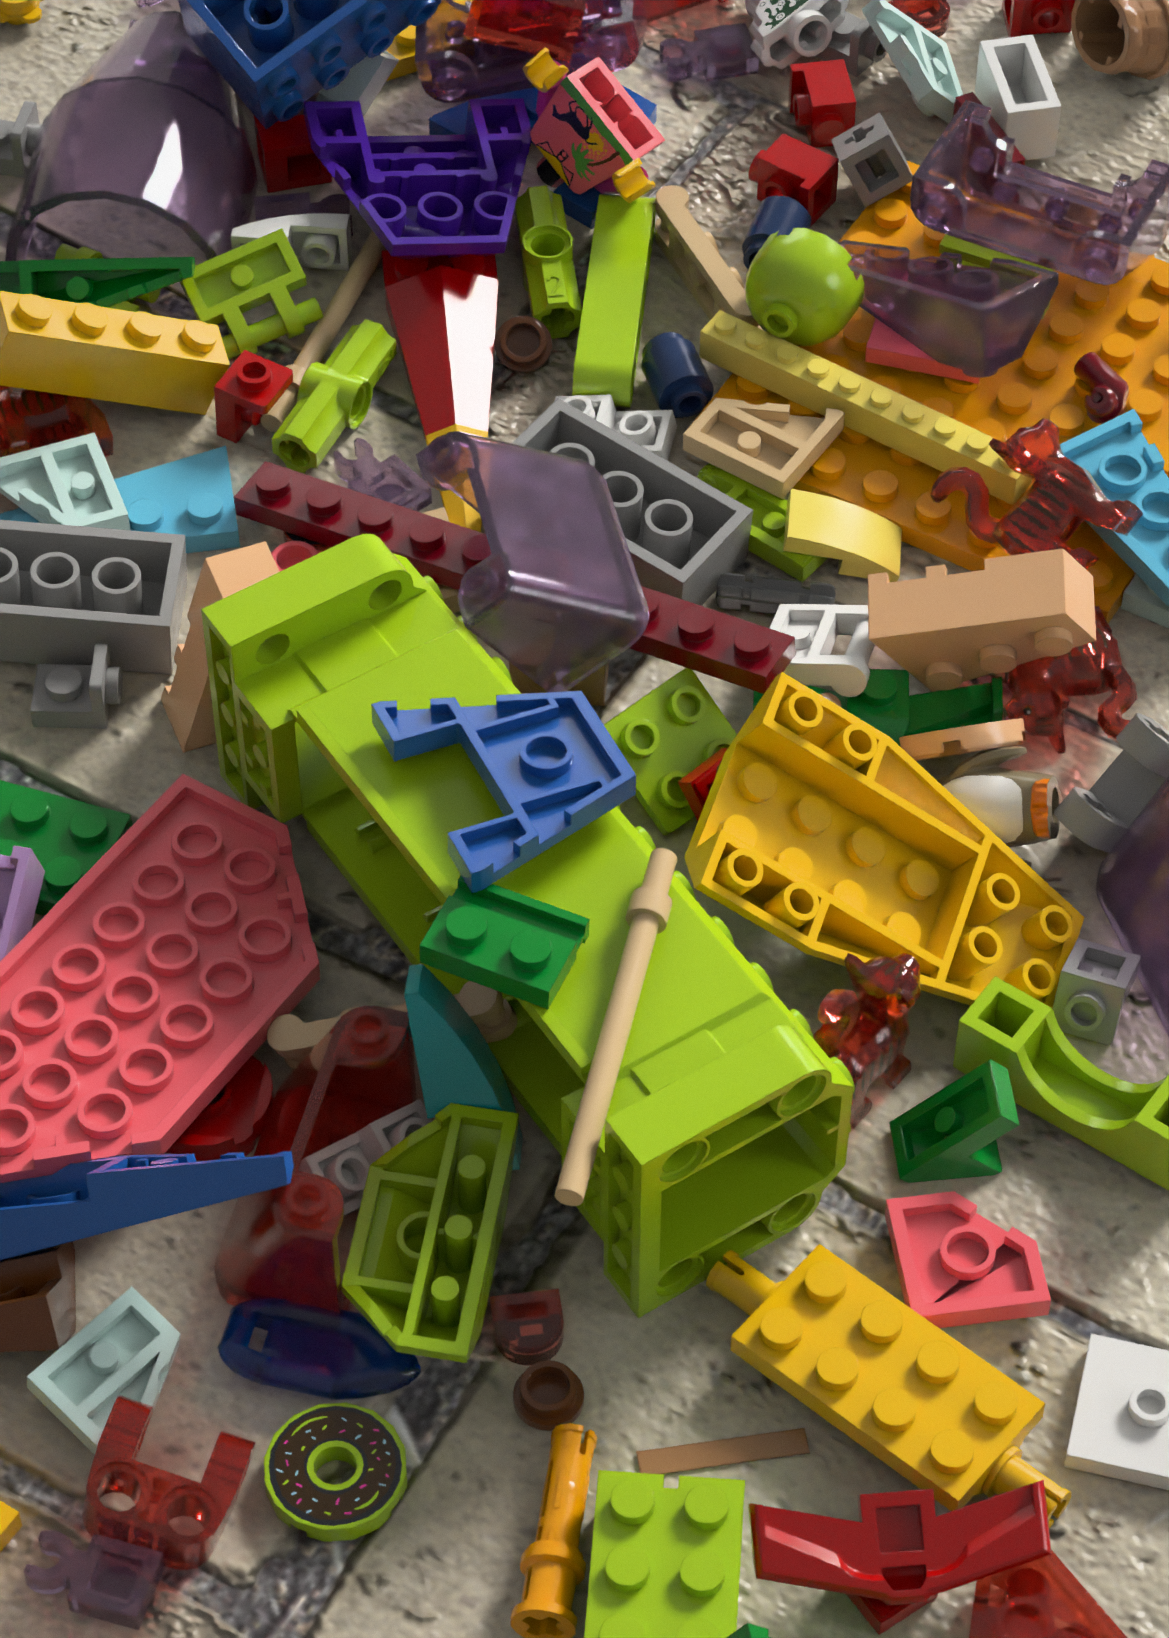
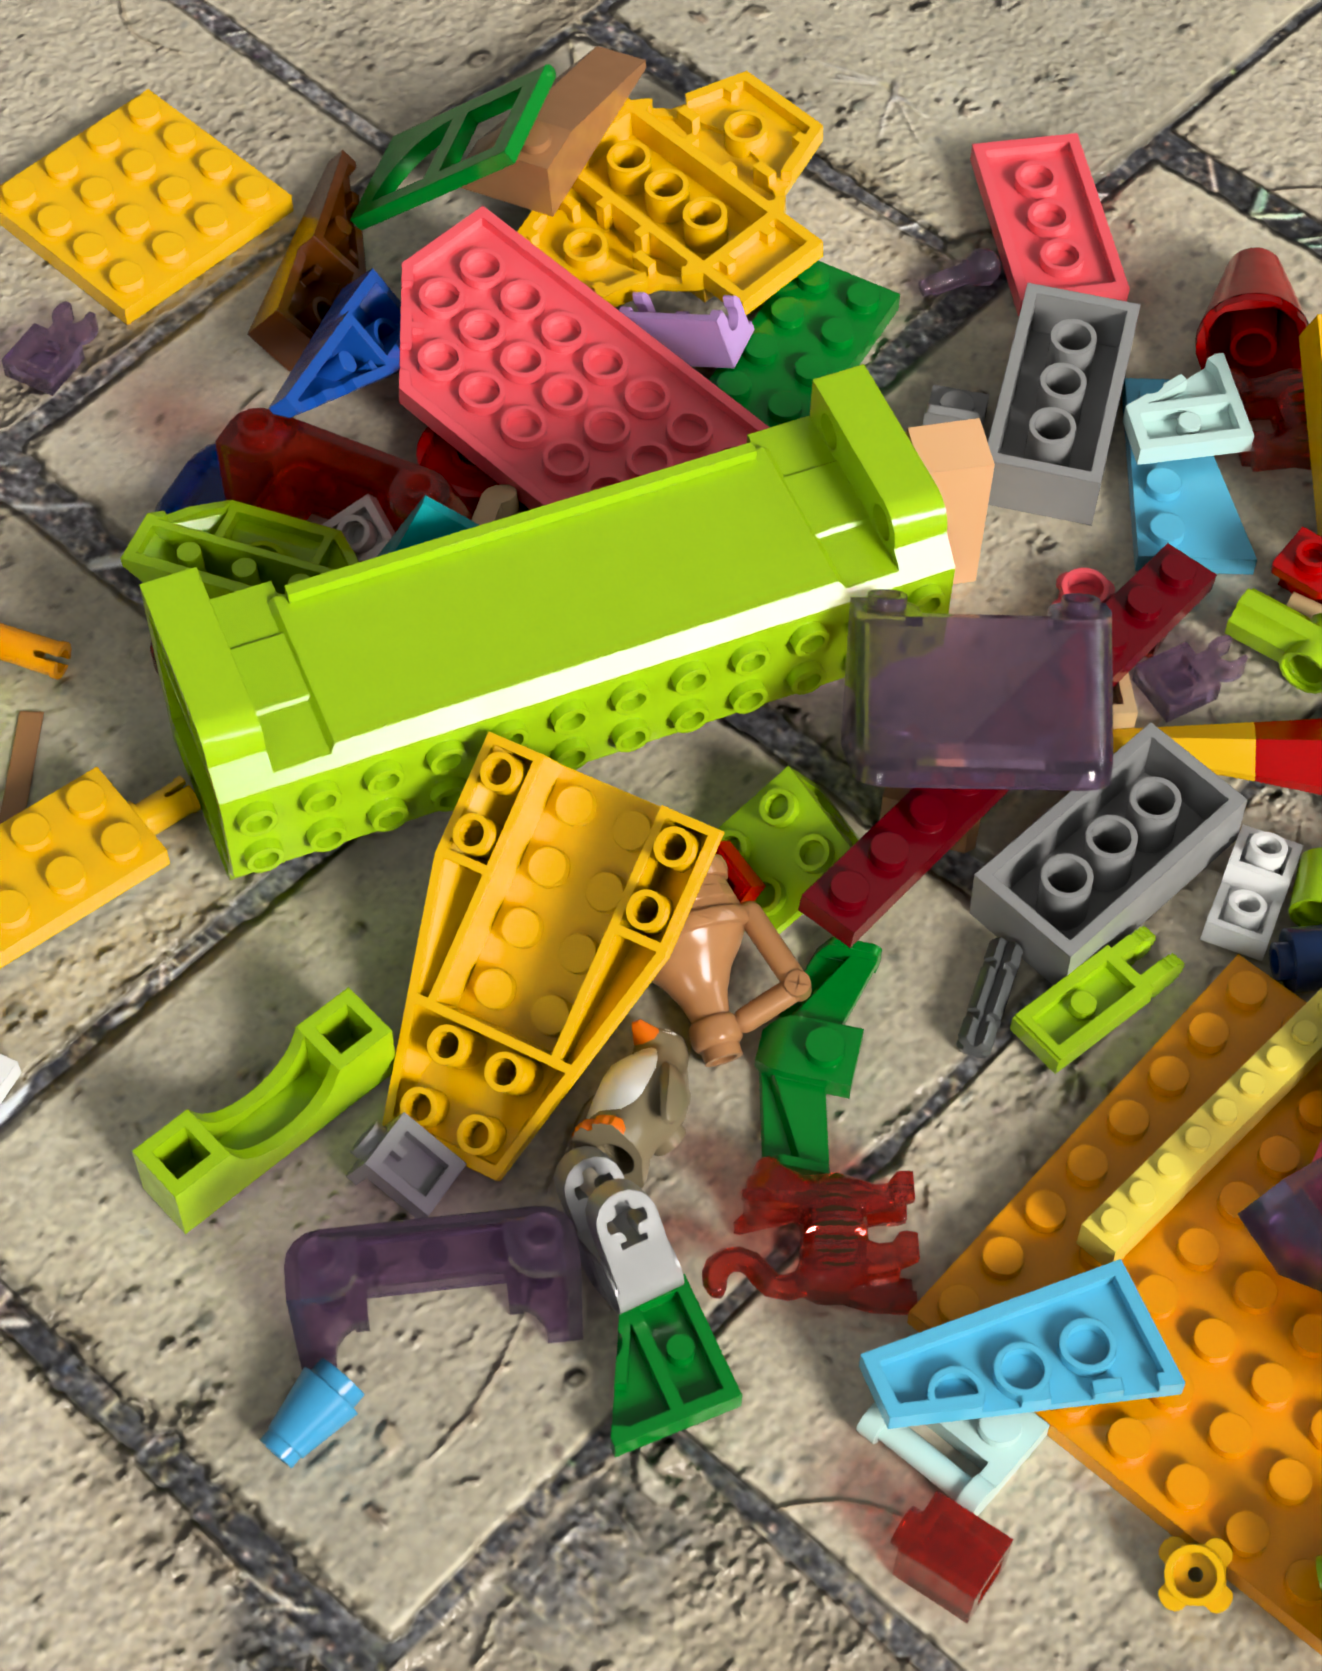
camera: 100 degrees right, 5 degrees up
light aqua wing [27,1287,181,1481] -> none
clear red piece [82,1395,256,1570] -> none
tile [264,1402,407,1542] -> none
blue wing [371,691,636,893] -> none
green plate [420,876,590,1009] -> none
reddish brown plate [513,1360,584,1431] -> none
tan bar [555,848,677,1206] -> none
tan wing [683,398,845,499] -> none
white plate [770,604,875,697] -> none
light yellow slope [783,489,902,582] -> none
clear red animal [813,953,921,1129] -> none
light nougat wedge [868,549,1096,692] -> none
coral plate [885,1191,1051,1328] -> none
green slope [889,1060,1019,1183] -> none
light nougat tile [899,718,1026,761] -> none
clear red animal [930,418,1143,569] -> none
dark red arm [1074,352,1129,424] -> none

